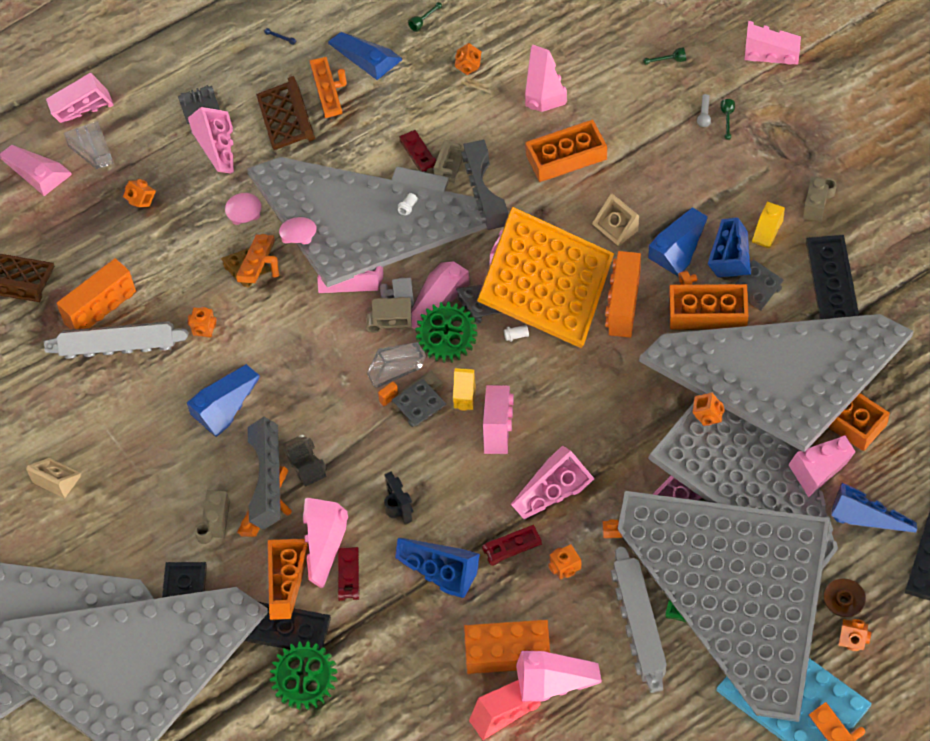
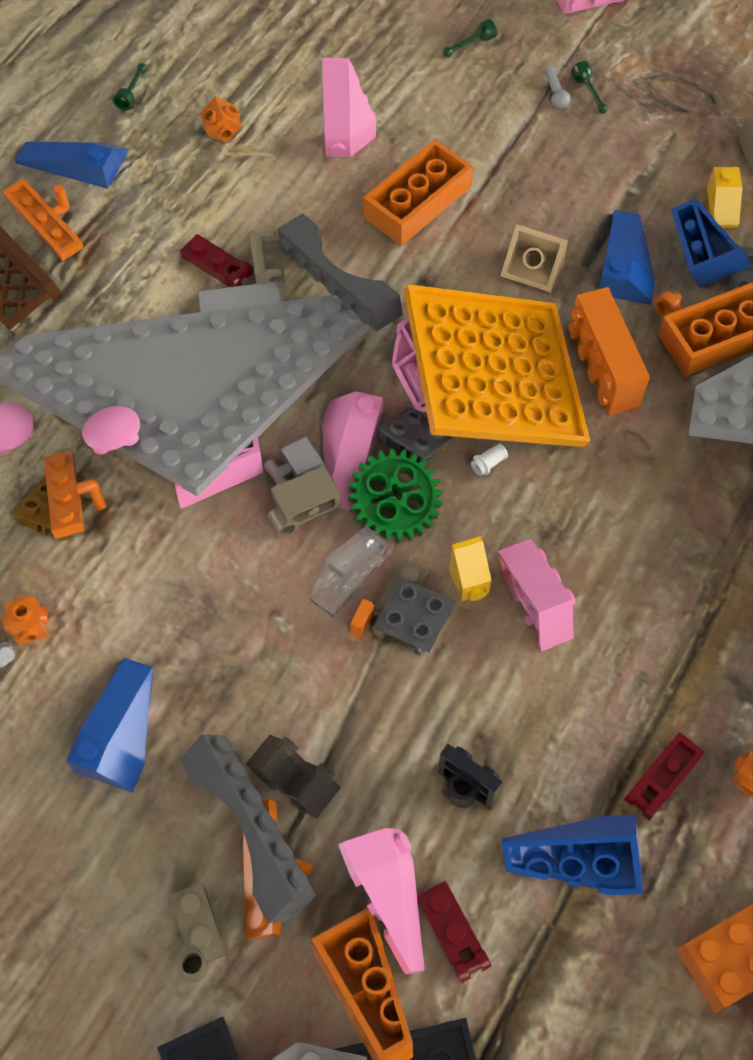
camera: 30 degrees left, 5 degrees up
white pin [398,193,418,216] -> none
bright pink wedge [511,446,594,519] -> none

